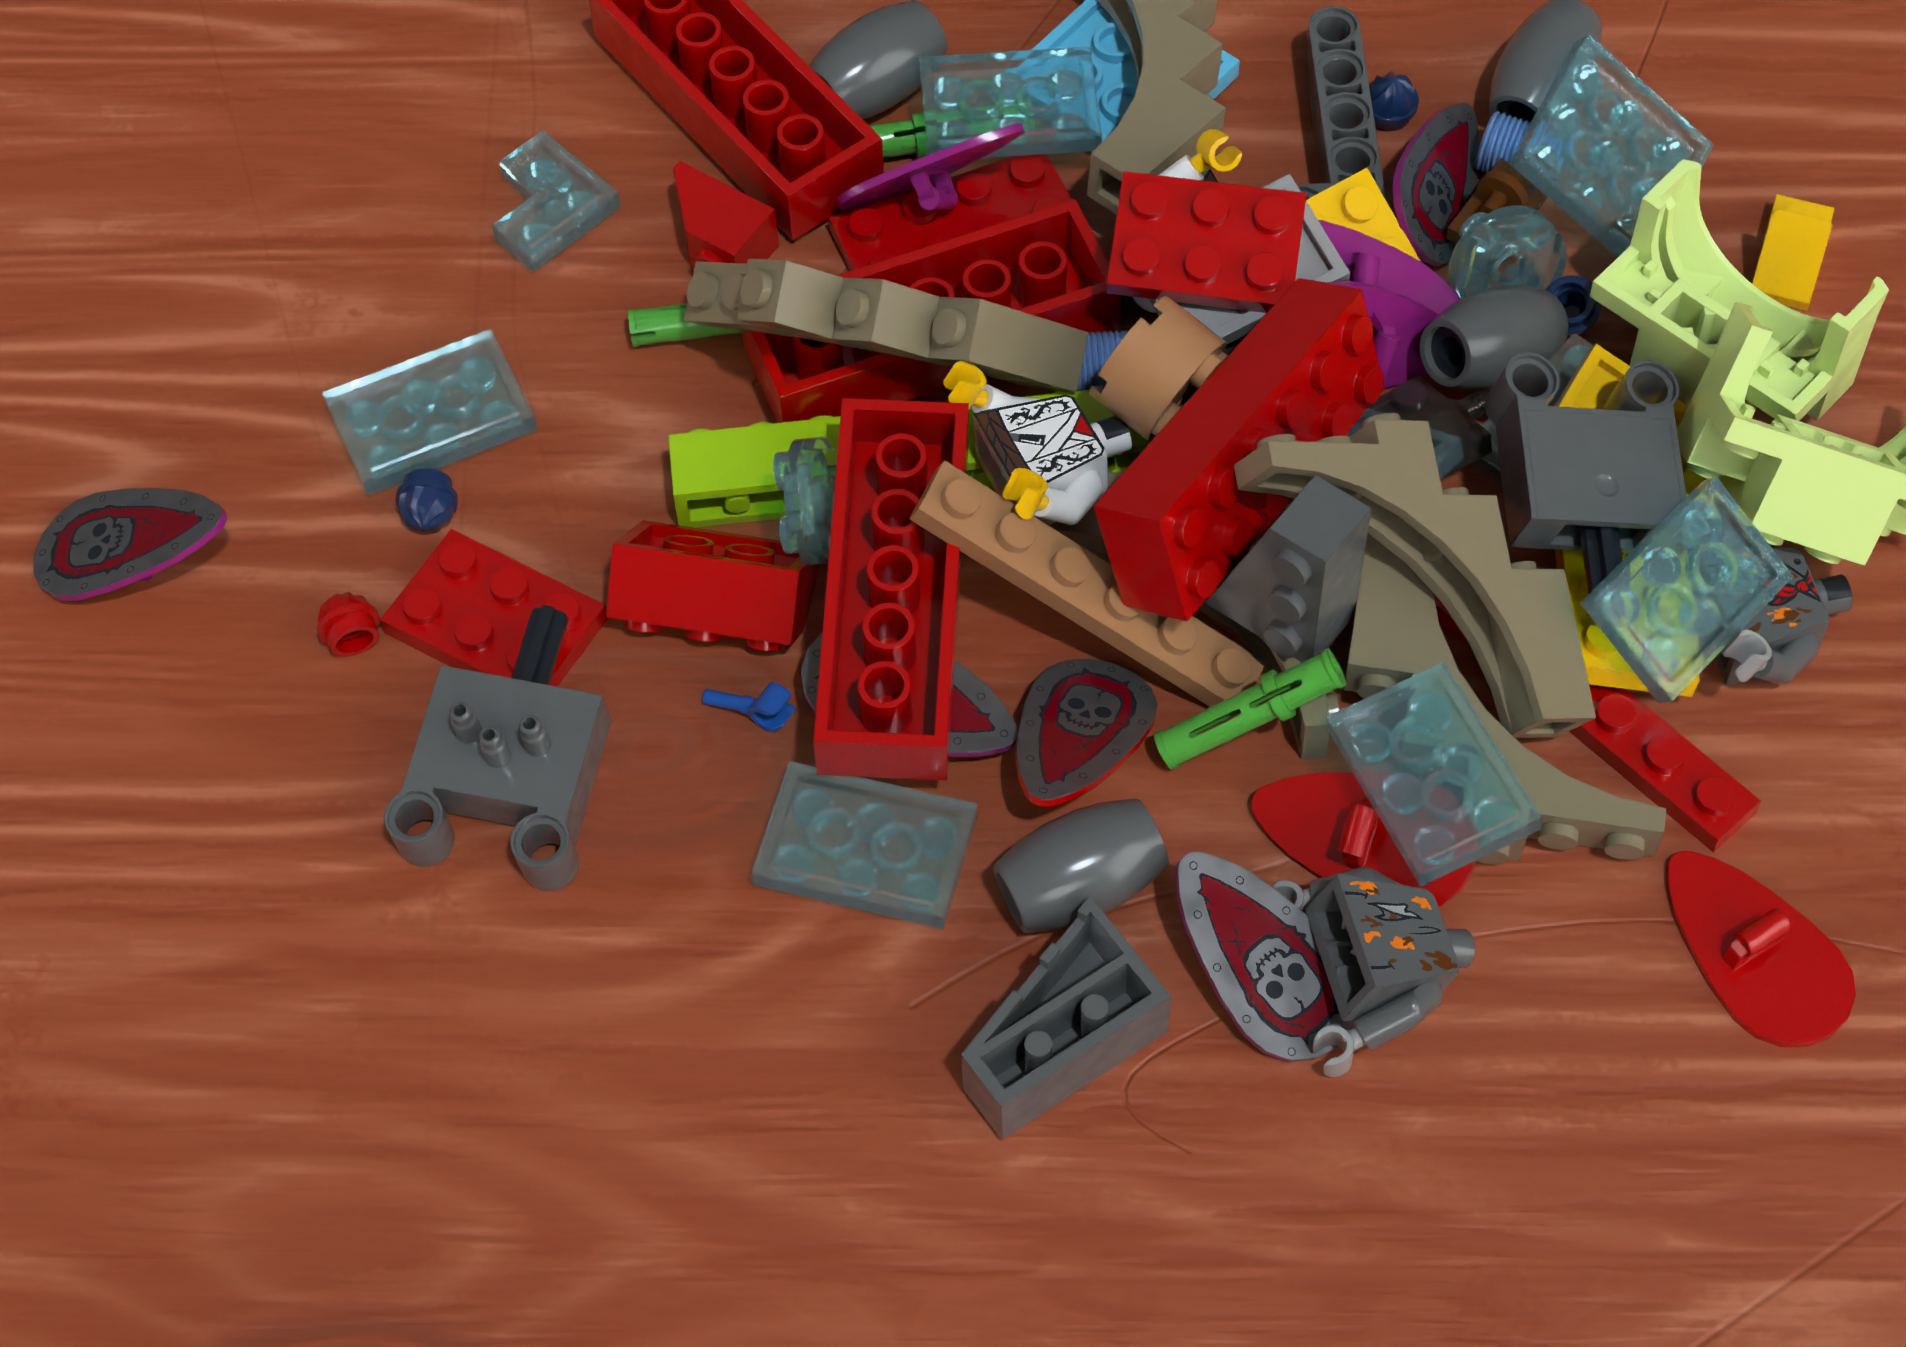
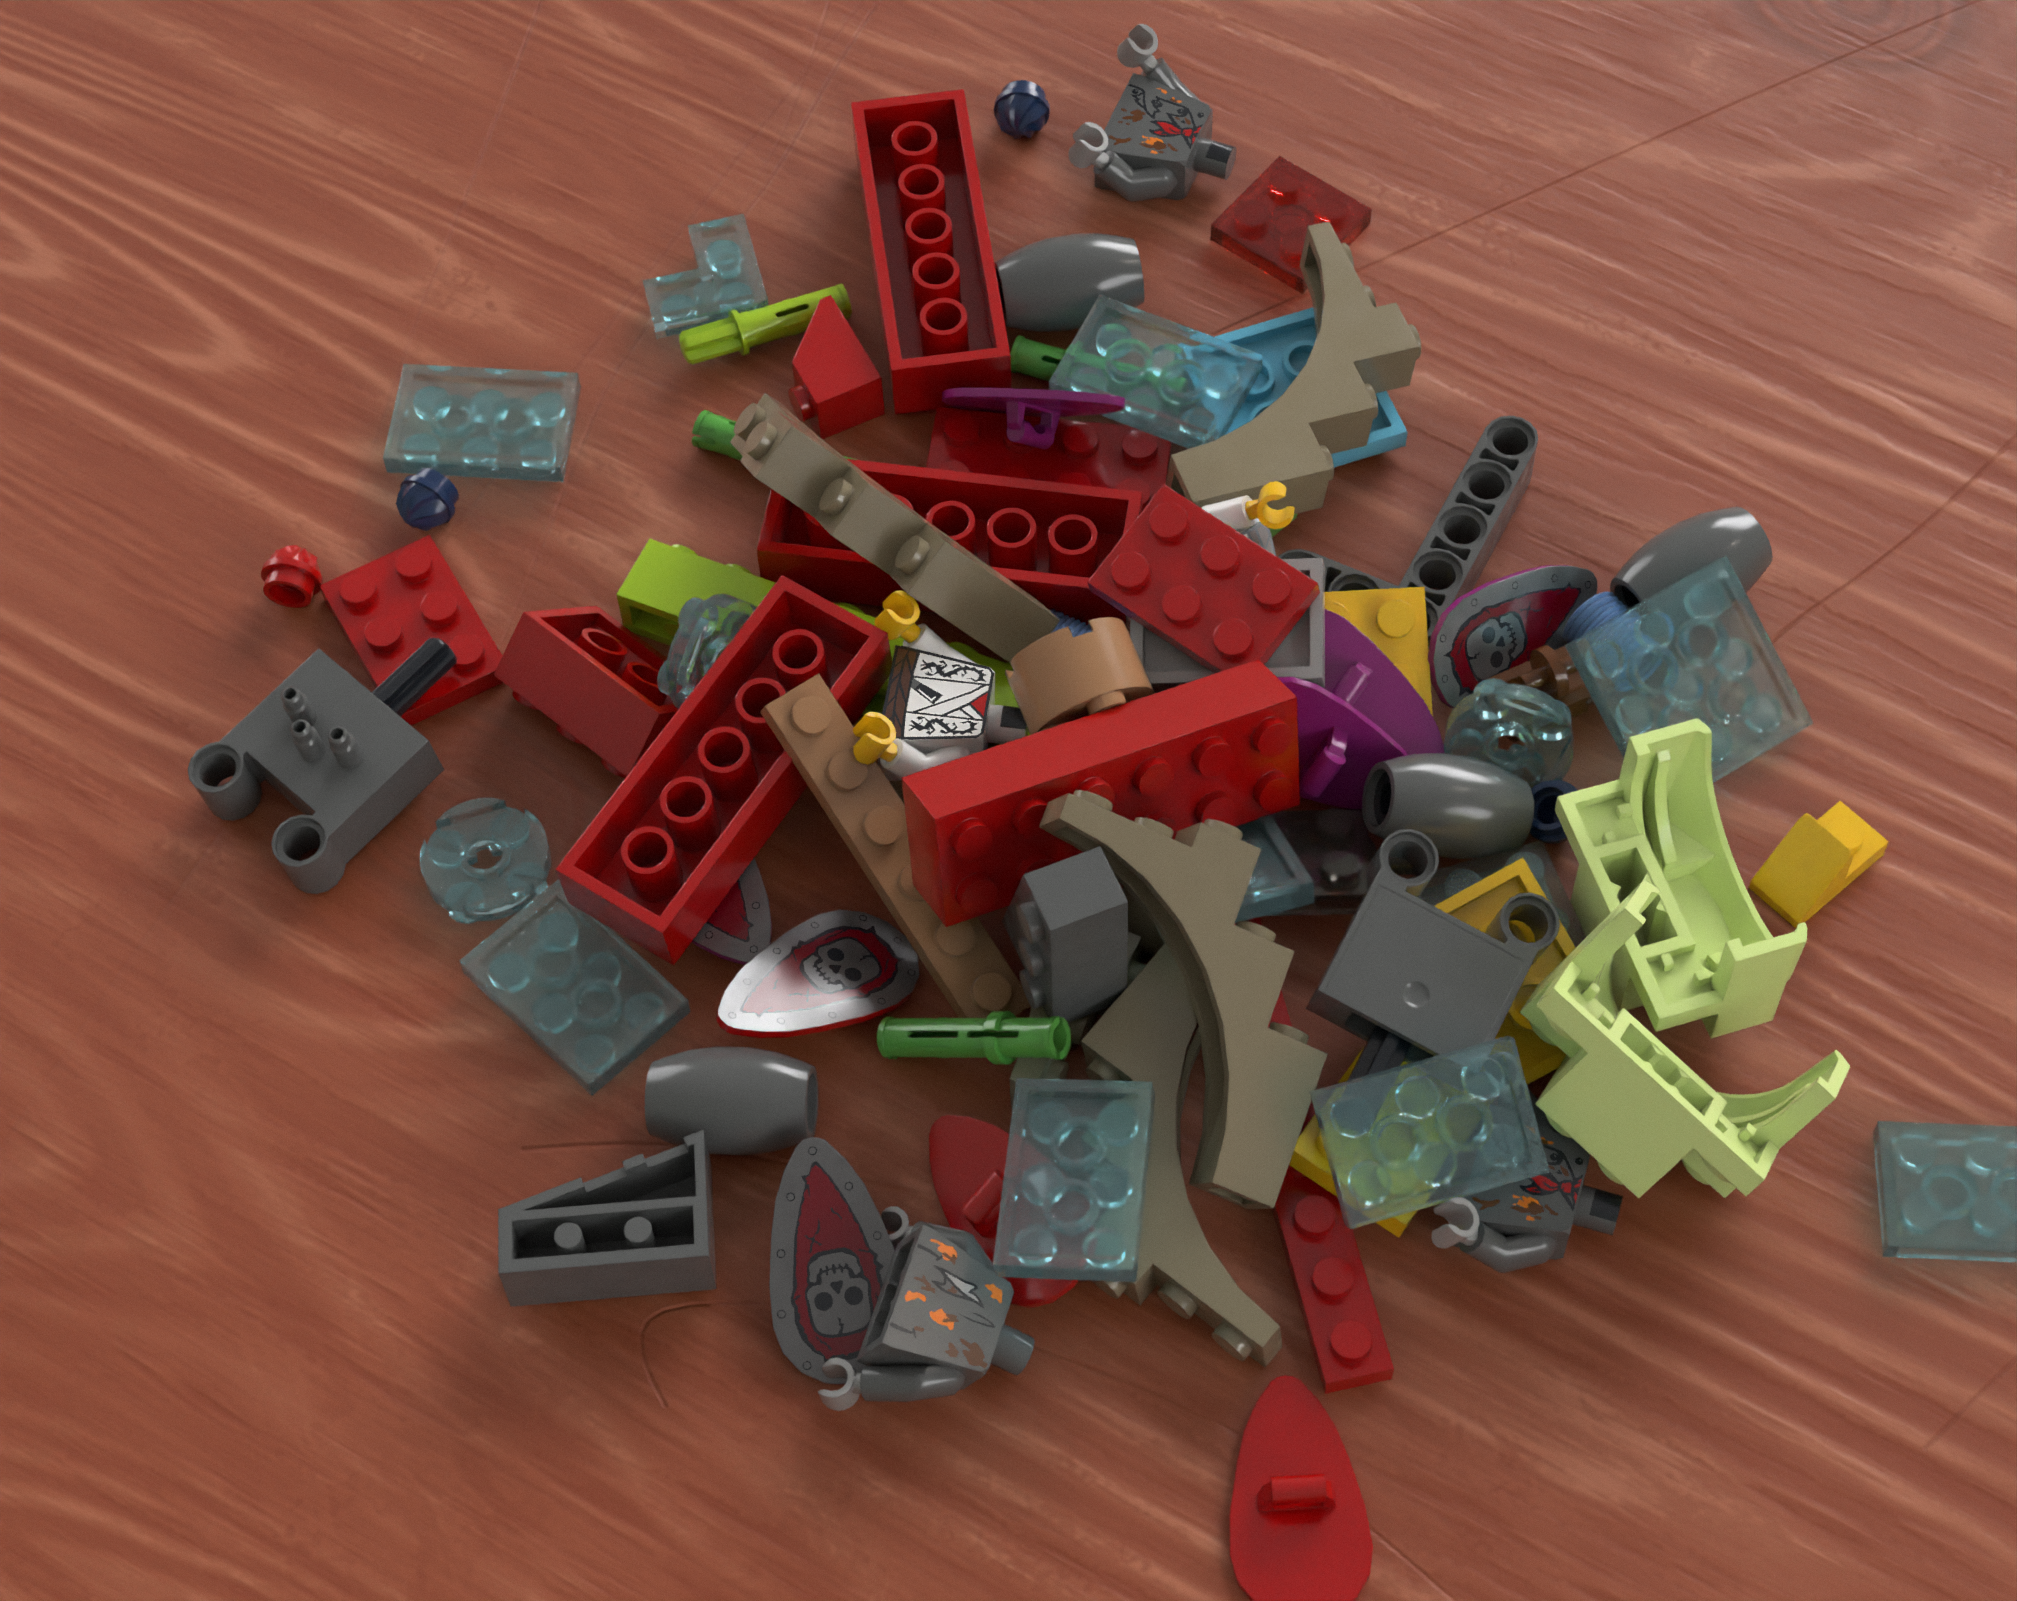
camera: 30 degrees right, 0 degrees up
shield [33,488,227,601] -> none
blue hand [703,682,796,732] -> none
dark blue plate [1369,71,1419,132] -> none
none -> clear light blue plate [420,798,552,924]
none -> lime axle [679,283,852,364]

